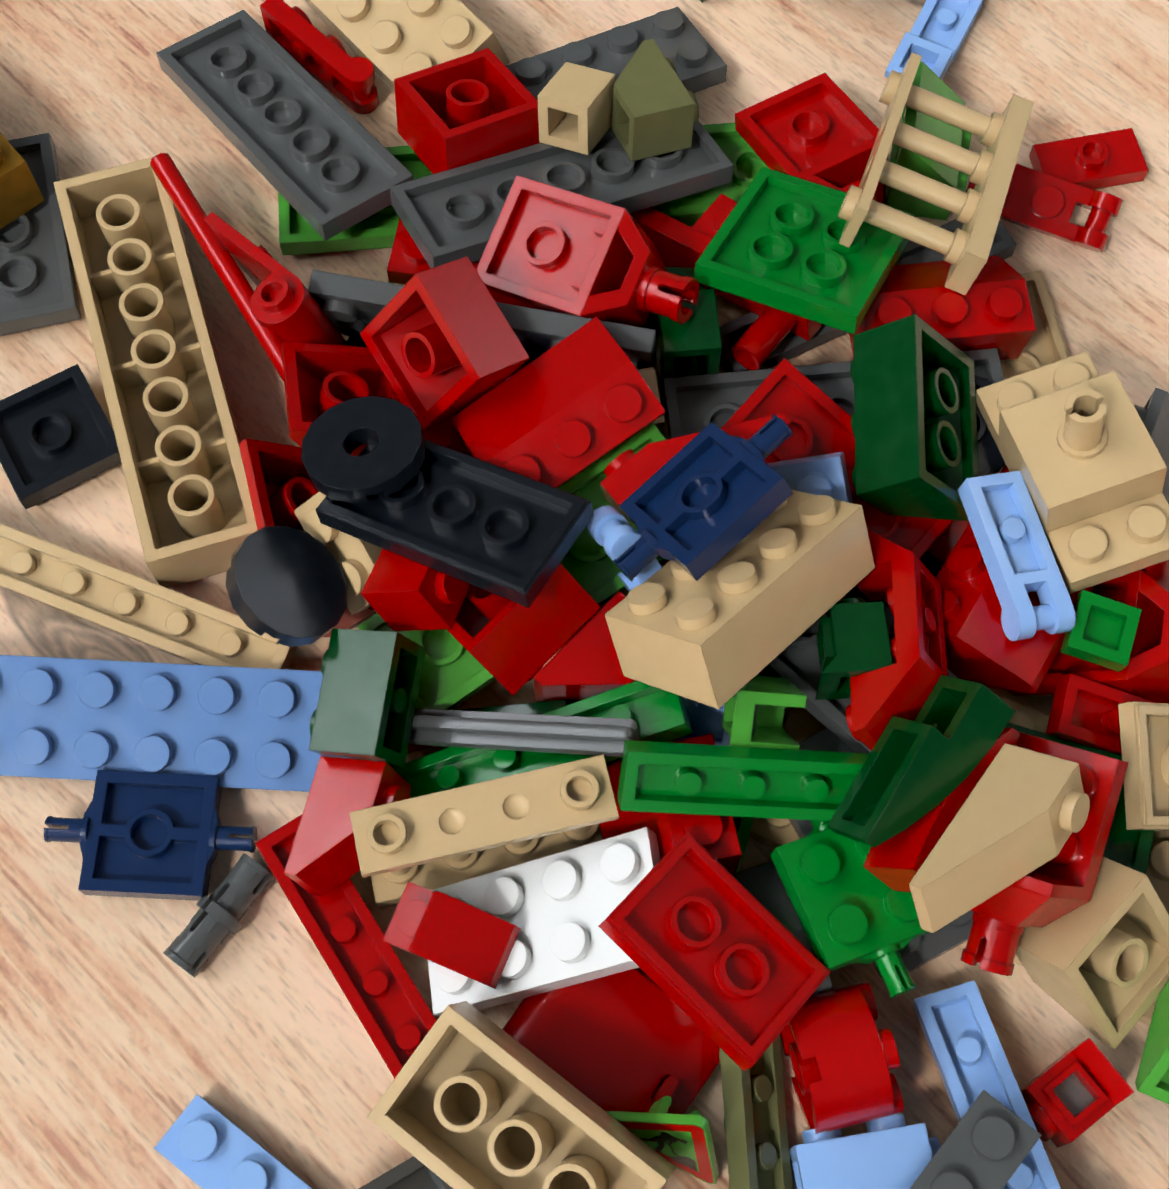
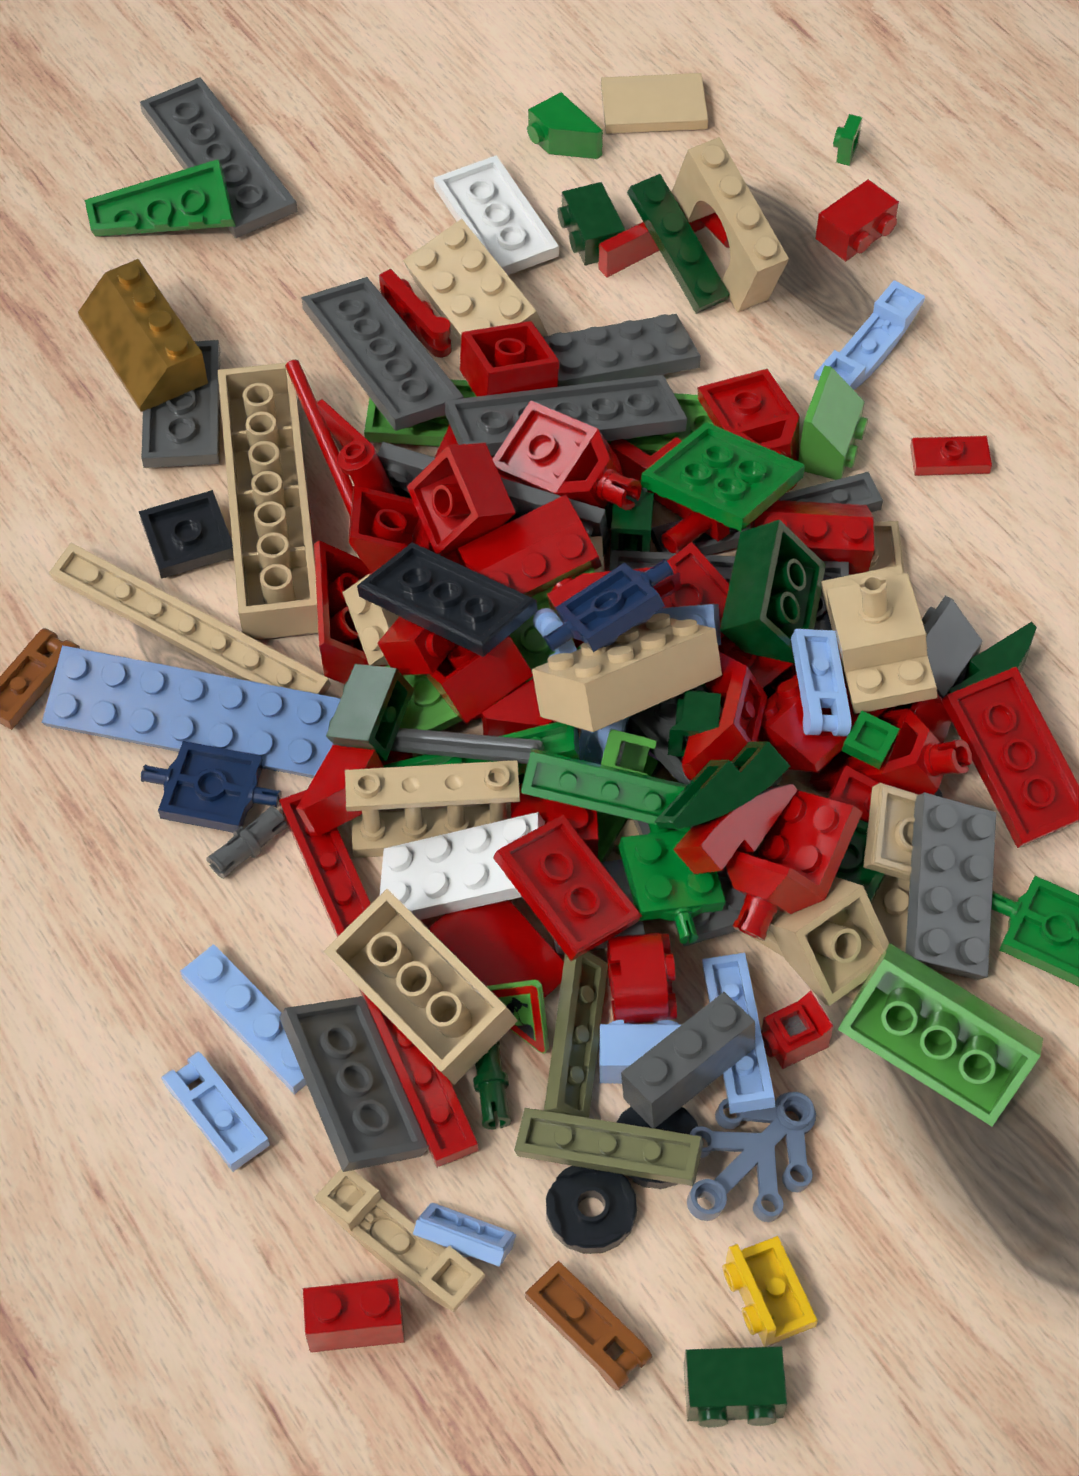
camera: 10 degrees right, 10 degrees down
black tile [226,525,348,647] -> none
black tile [301,396,425,504] -> none
red slope [383,881,521,989] -> none
tan brick [538,62,615,155] -> none
olive slope [611,39,699,161] -> none
tan fence [838,52,1034,295] -> none
tan slope [909,743,1090,933] -> none
red plate [966,164,1124,253] -> none

